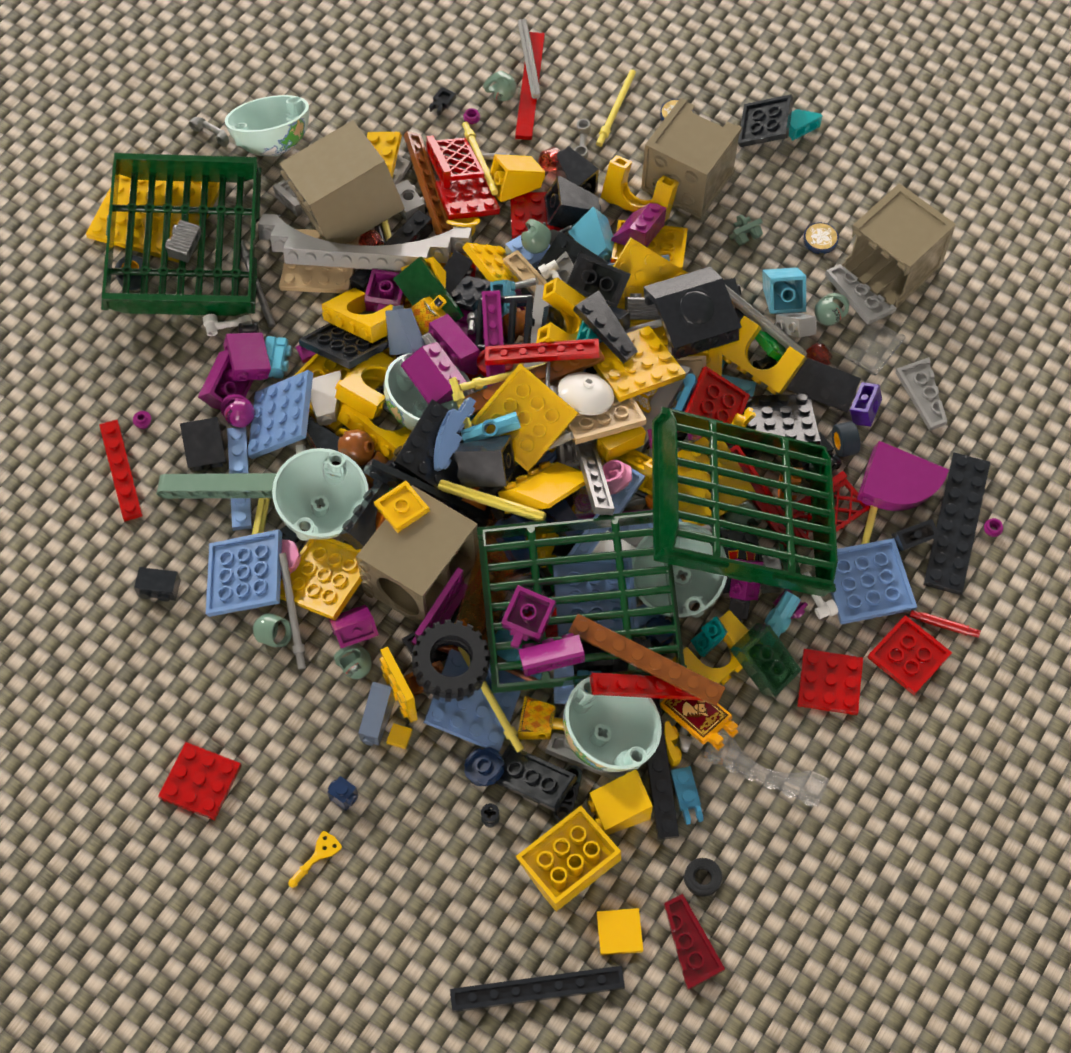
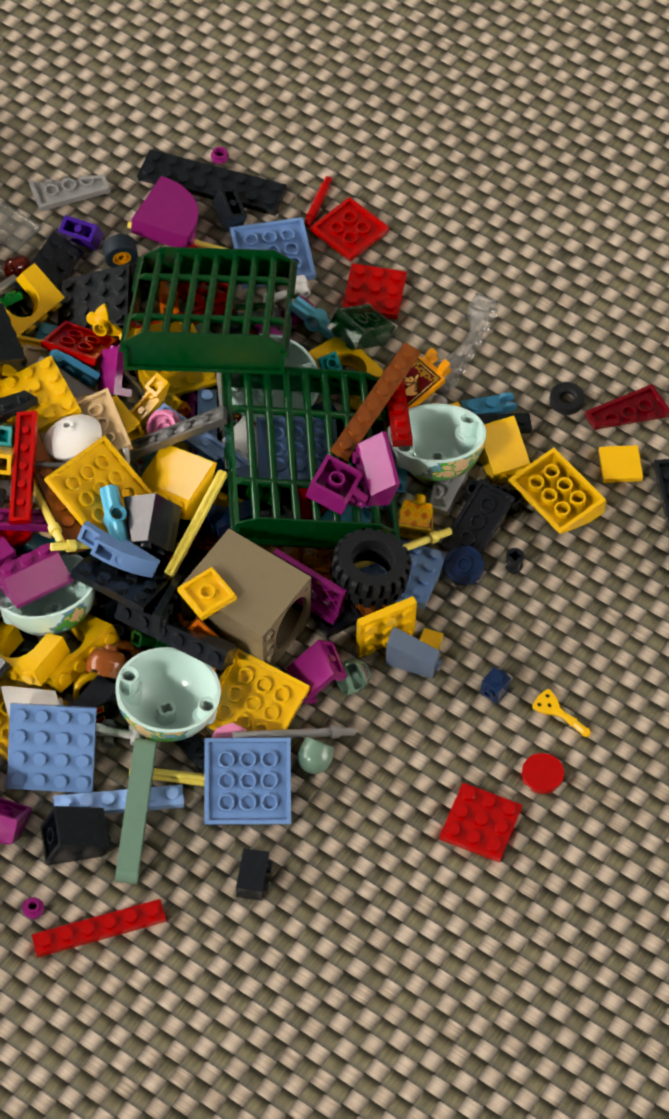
camera: 90 degrees left, 5 degrees down
magenta helmet [220,394,255,428] -> none
none -> red tile [521,753,564,794]

